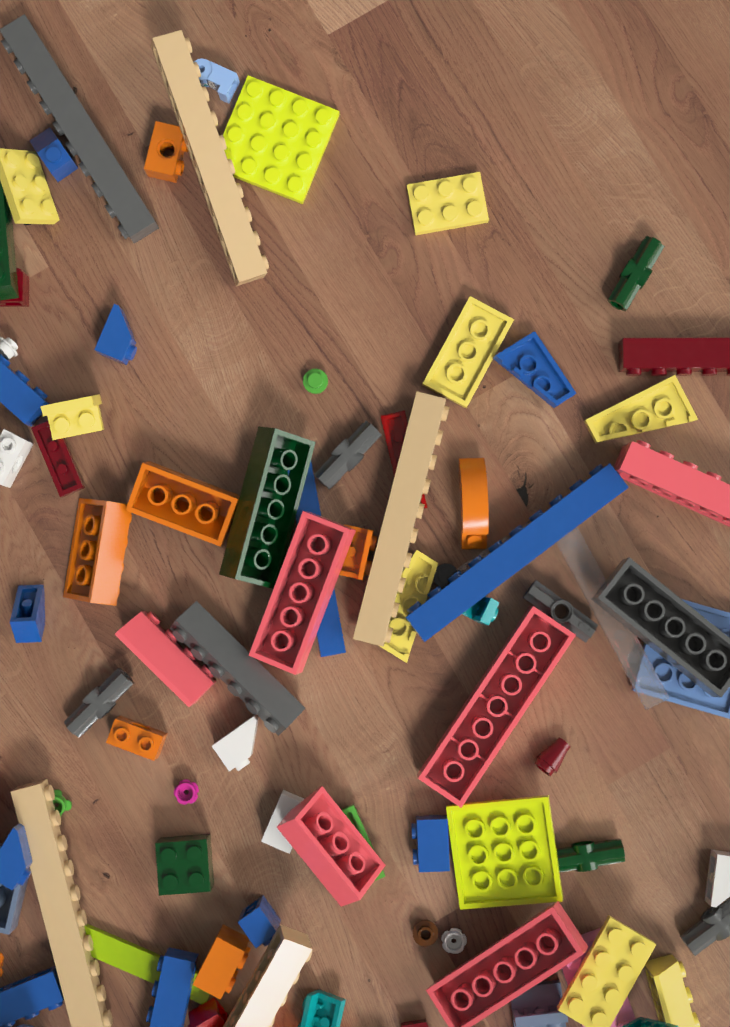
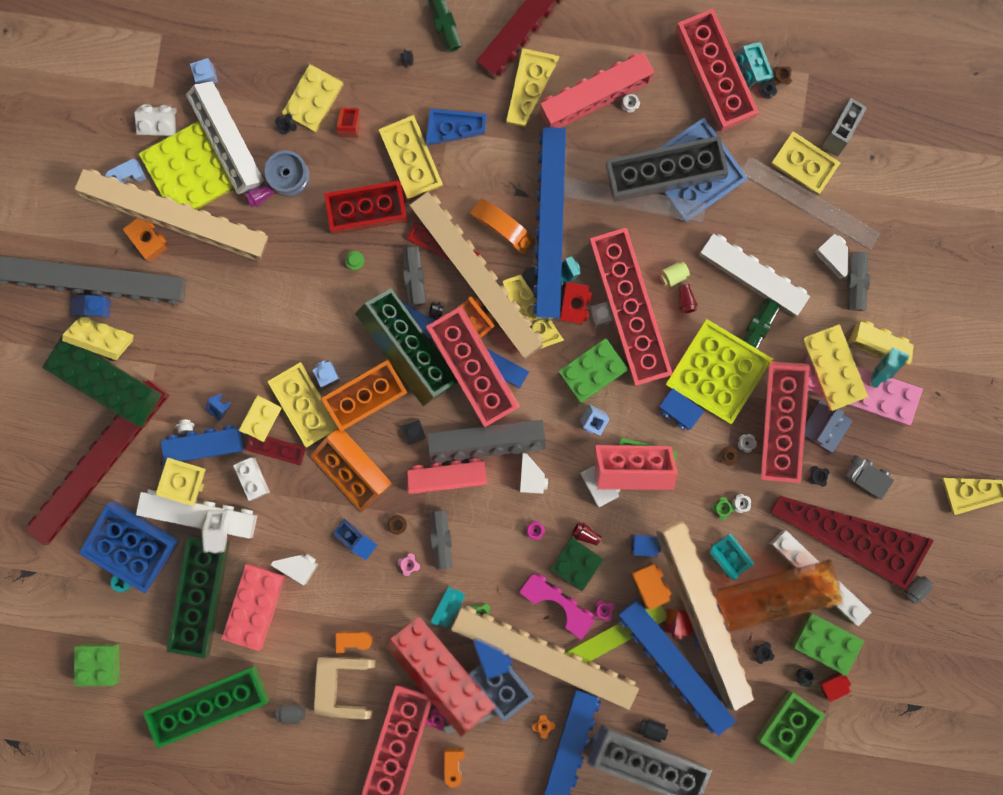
camera: 50 degrees left, 0 degrees up
blue slope [94,304,137,365] -> none
orange brick [106,716,168,761] -> none
dark grey piece [523,580,598,643] -> none
none -> white bracket [135,105,177,135]
none -> white brick [186,81,264,194]
none -> light blue brick [190,58,218,84]
none -> blue tile [205,394,231,421]
none -> magenta cone [244,184,274,208]
none -> sand blue wheel [264,150,310,197]
none -> light yellow plate [268,362,338,448]
none -> black plate [275,113,297,135]
none -> light blue brick [313,360,340,388]
none -> red brick [324,180,408,235]
none -> red slope [337,108,360,138]
none -> reddish brown plate [388,515,407,535]
none -> bright pink plate [398,553,420,576]
none -> black plate [400,49,414,68]
none -> black plate [402,420,426,444]
none -> black plate [429,302,443,320]
none -> teal bracket [431,586,466,628]
none -> dark pink arch [519,572,595,639]
none -> bright green brick [558,338,628,404]
none -> red brick [560,282,592,326]
none -> dark red cone [572,522,602,546]
none -> light blue brick [580,404,609,435]
none -> clear brick [589,301,614,327]
none -> dark pink plate [594,600,615,621]
none -> white plate [621,94,640,113]
none -> yellowish green brick [660,262,690,287]
none -> white brick [698,234,810,318]
none -> bright green plate [712,497,735,520]
none -> white plate [732,494,751,513]

